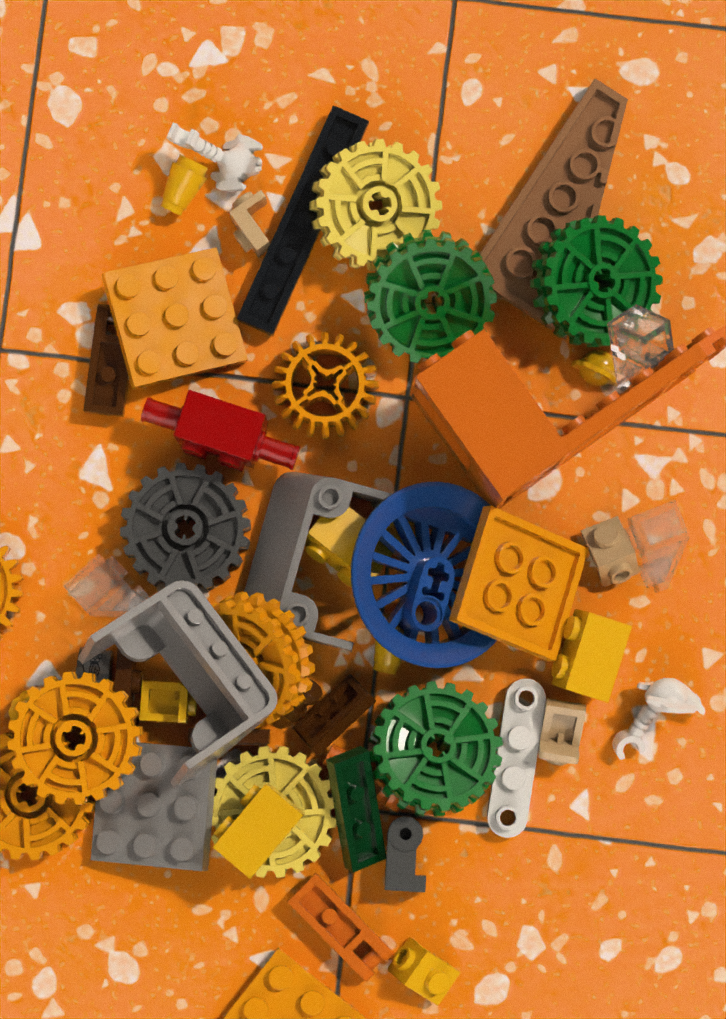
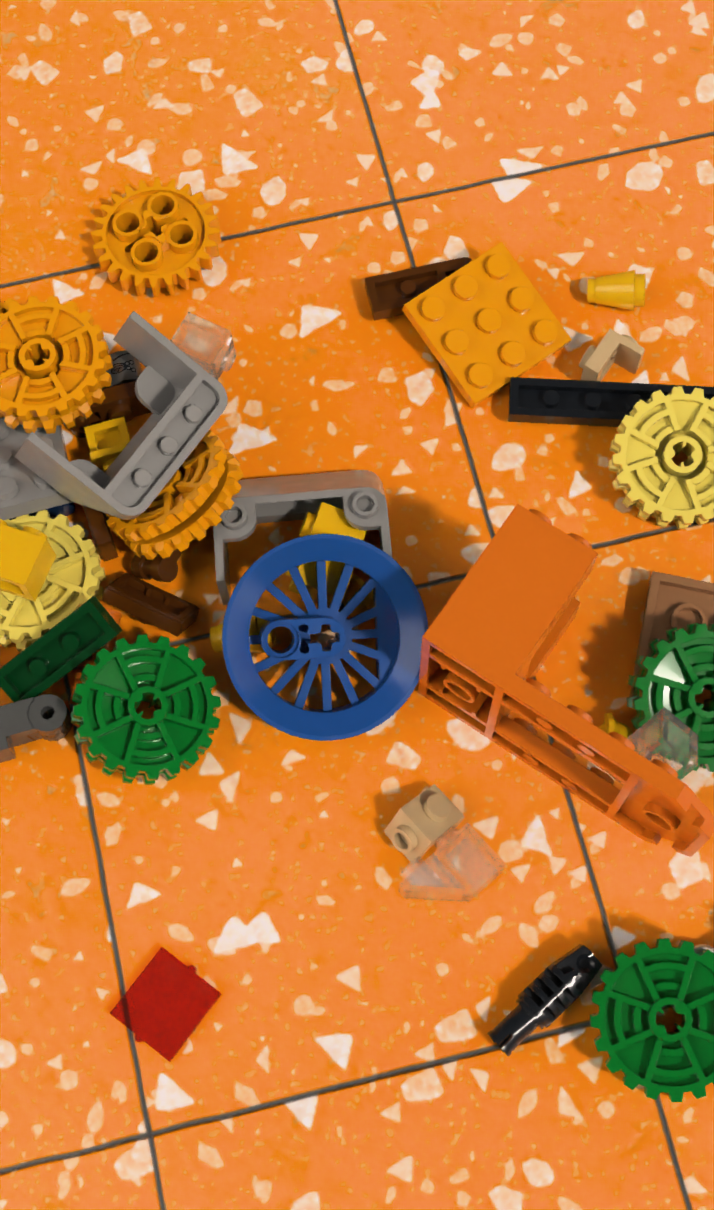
camera: 75 degrees right, 15 degrees down
dark grey piece [120,463,251,591] -> none
red brick [140,390,300,472] -> none
white piece [166,122,263,192] -> none
light orange gear [272,332,379,439] -> none
green piece [364,230,497,363] -> none
light orange plate [449,505,589,661] -> none
white plate [487,678,546,838] -> none
tan bracket [538,698,586,766] -> none
yellow brick [551,609,632,703] -> none
white piece [612,678,705,760] -> none
none -> clear red piece [110,947,222,1062]

